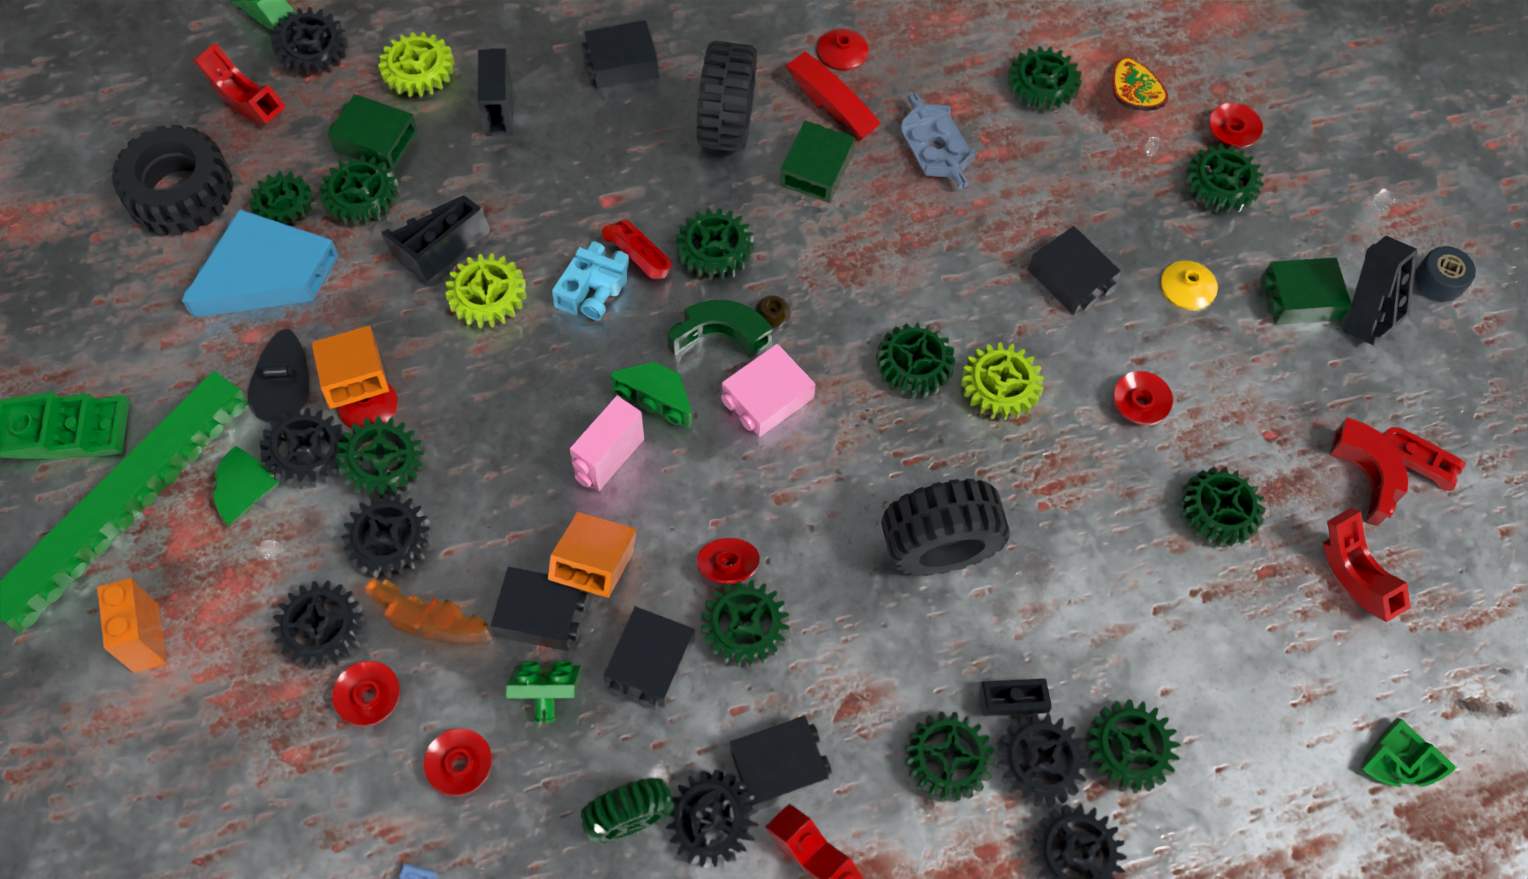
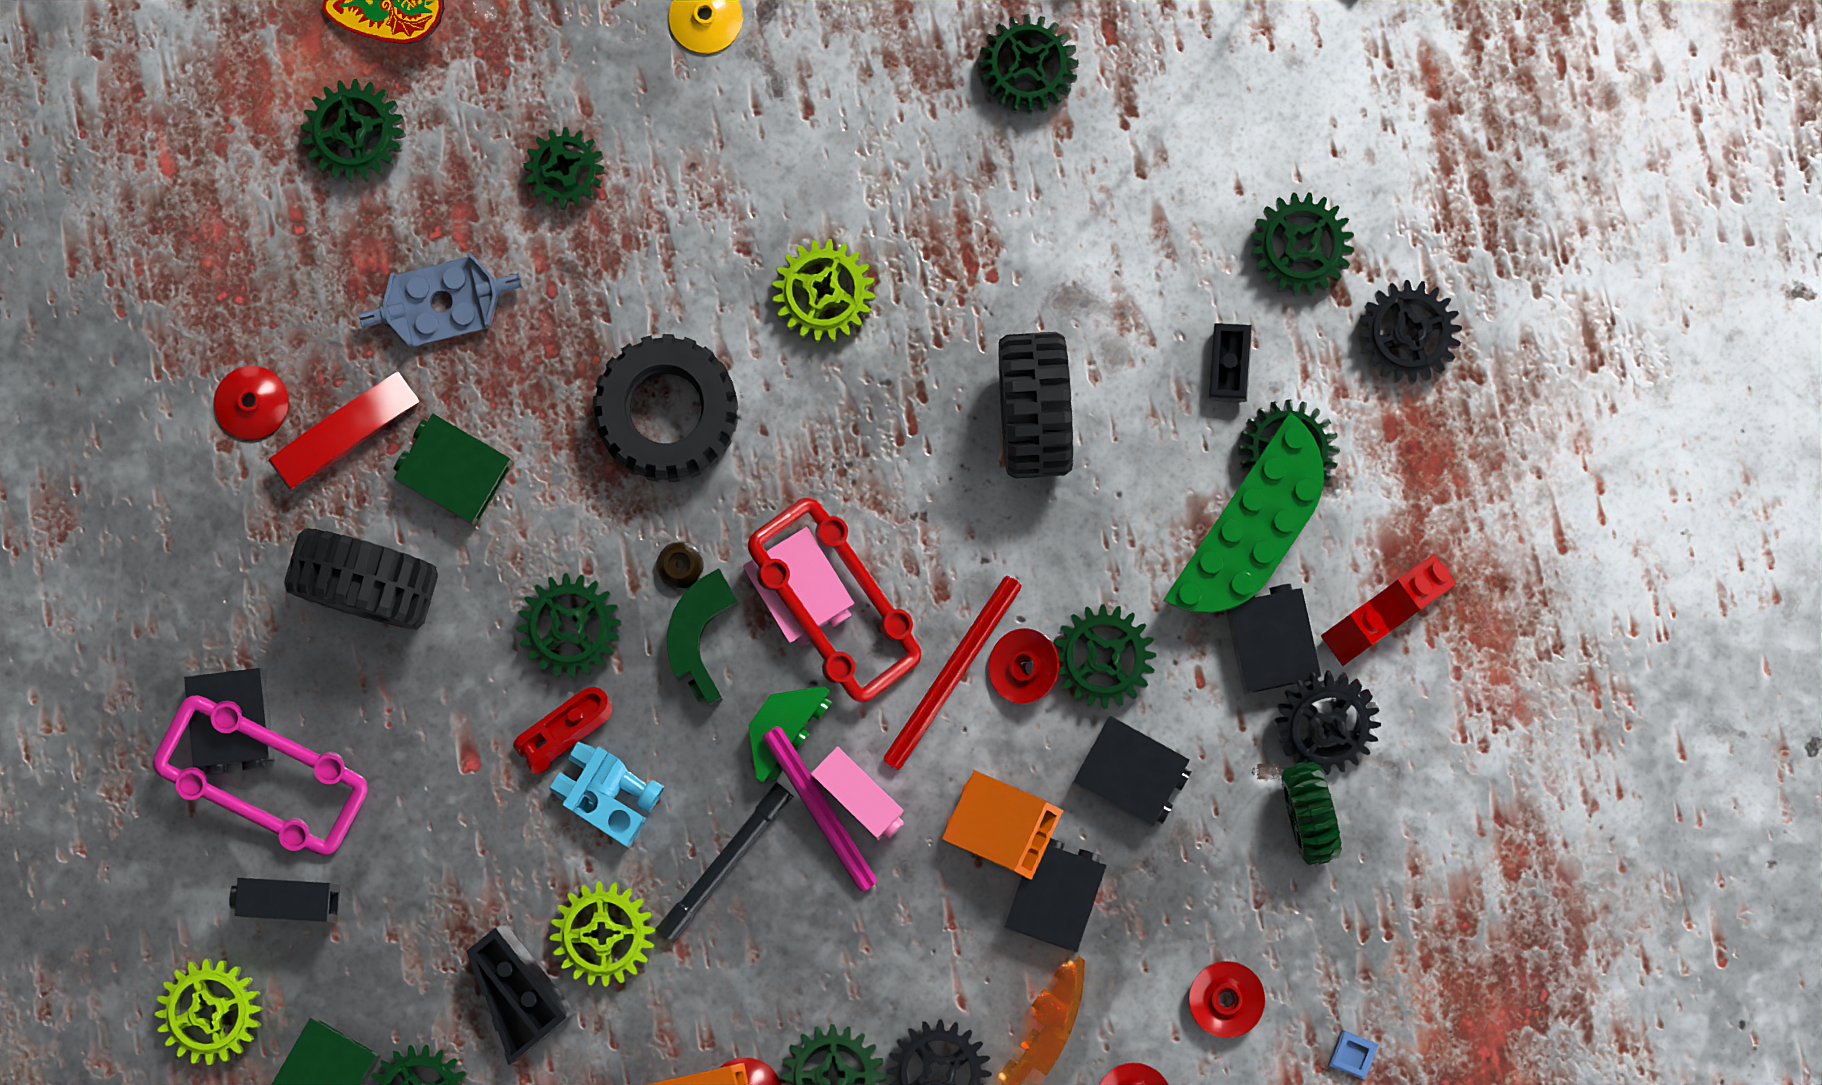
camera: 80 degrees left, 20 degrees up
green plate [506,661,581,723] -> none
dark green gear [876,322,956,399] -> none
black gear [995,713,1090,808] -> none
black brick [1028,226,1121,315] -> none
red dish [1113,371,1173,425] -> none
none -> dark pink bar [152,695,368,855]
none -> dark green gear [523,127,606,210]
none -> black tyre [593,334,738,483]
none -> black piece [656,782,794,943]
none -> red bar [748,498,922,702]
none -> dark pink axle [763,726,877,891]
none -> red axle [883,575,1022,770]
none -> green plate [1163,413,1324,613]

